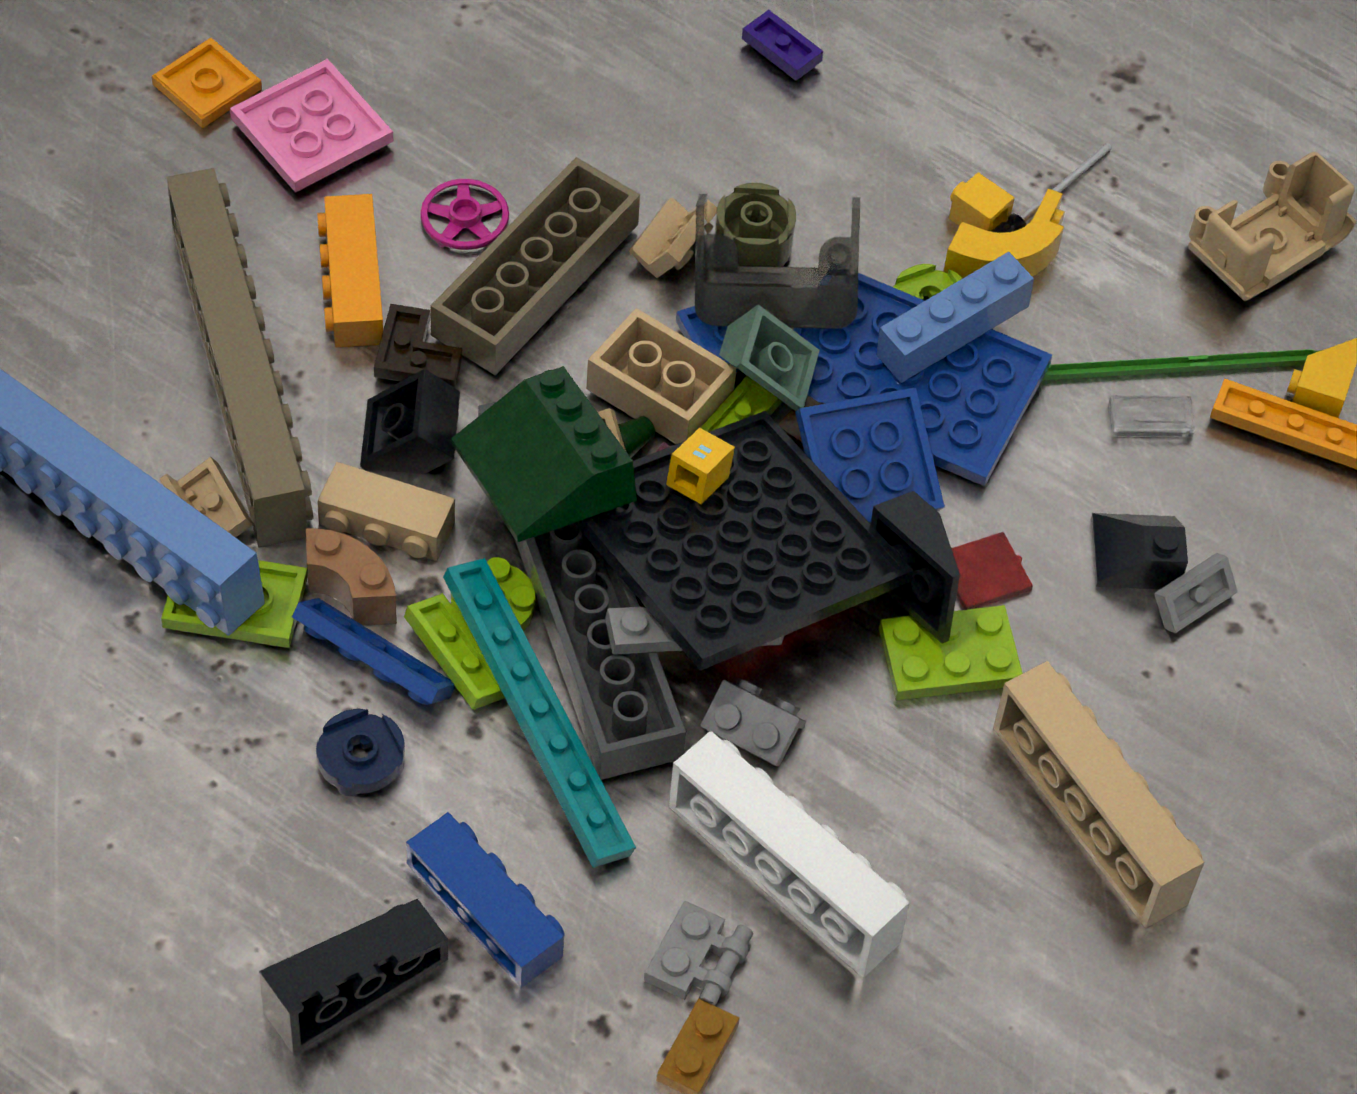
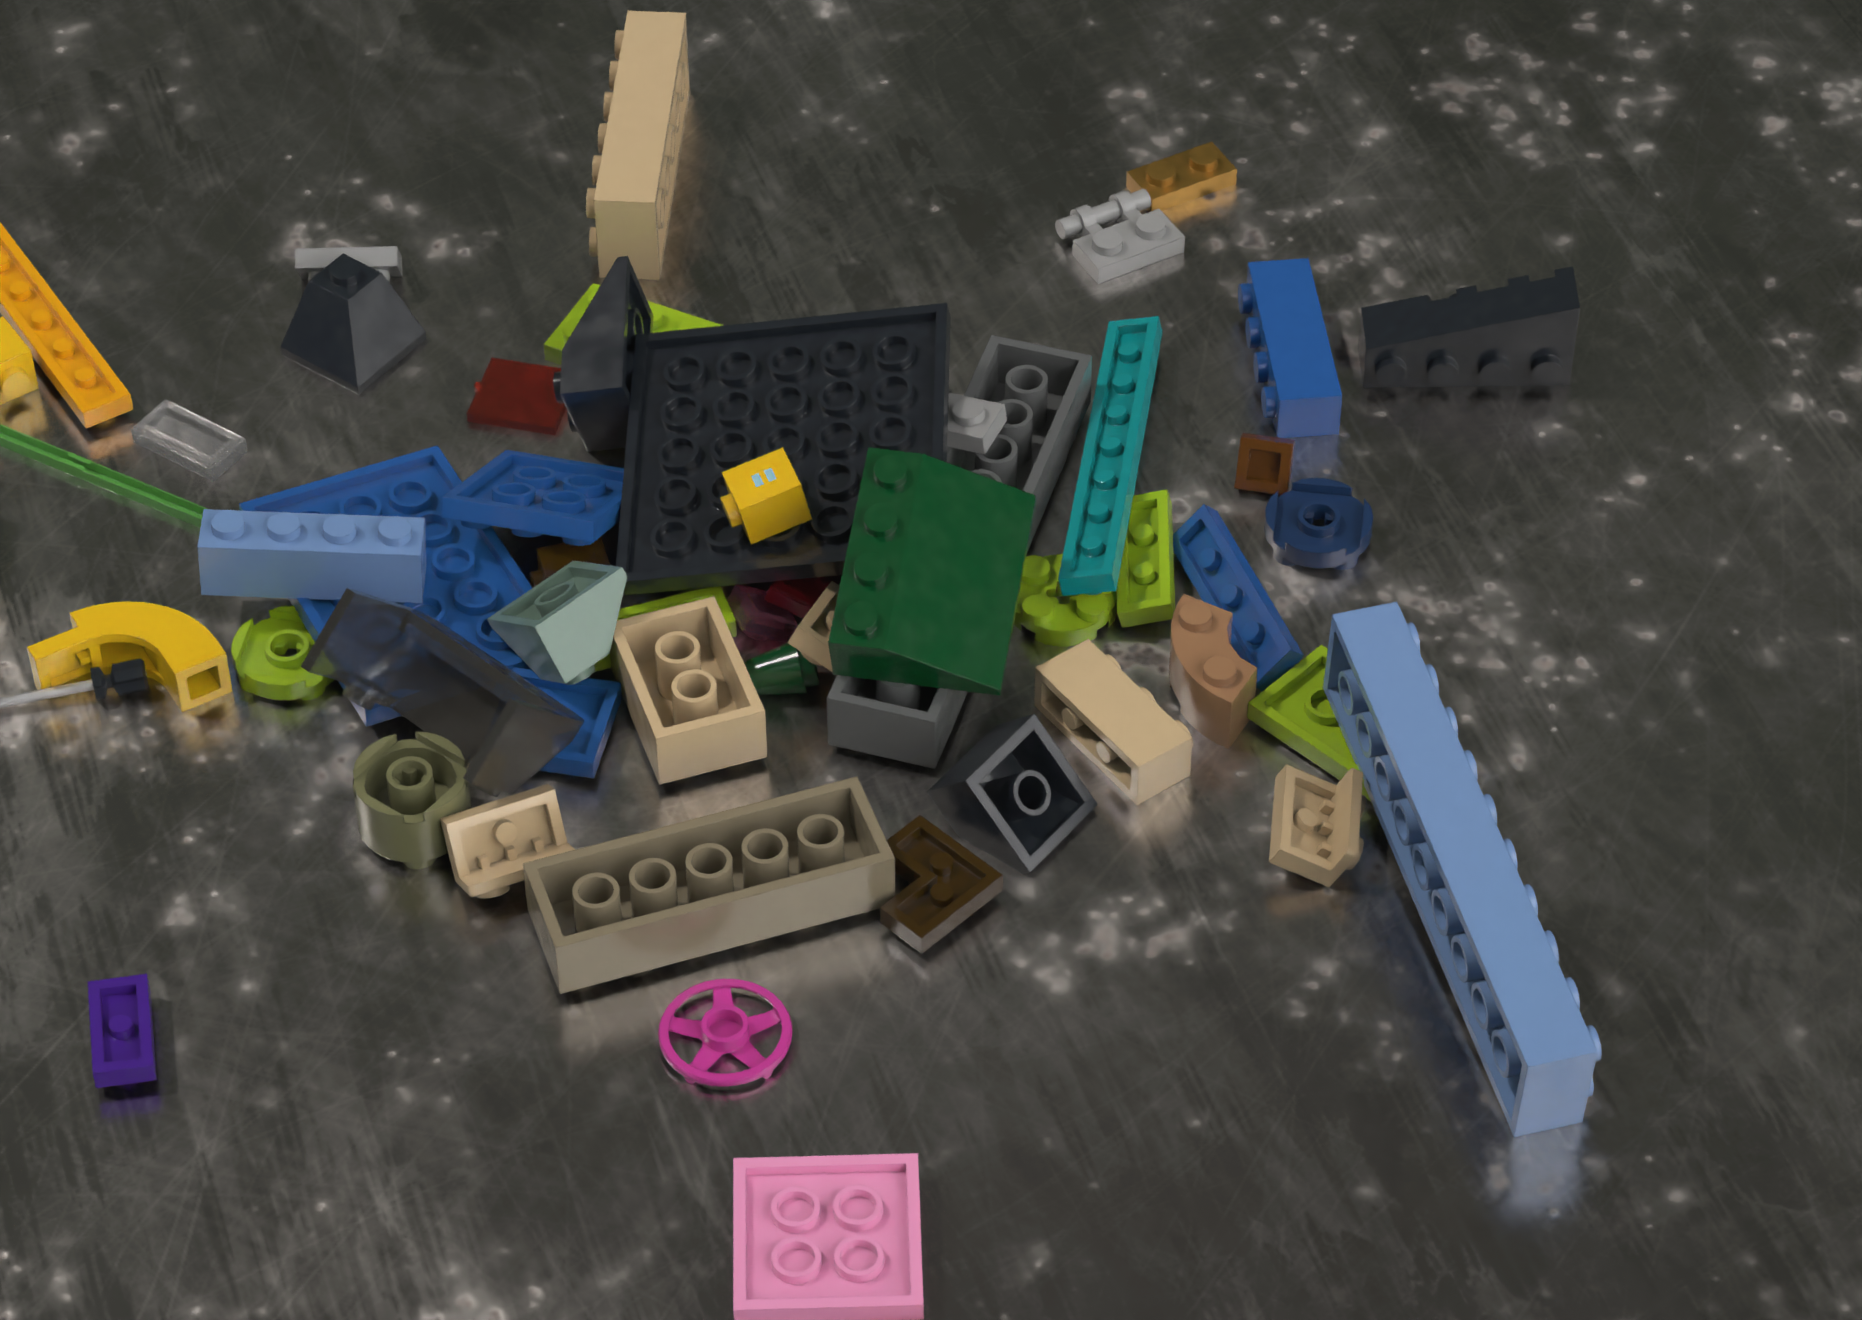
camera: 140 degrees left, 10 degrees down
dark tan brick [166,168,314,548] -> none
light orange brick [317,194,383,348] -> none
white brick [669,731,910,978] -> none
yellow brick [949,172,1015,232] -> none
none -> reddish brown tile [1234,433,1295,495]

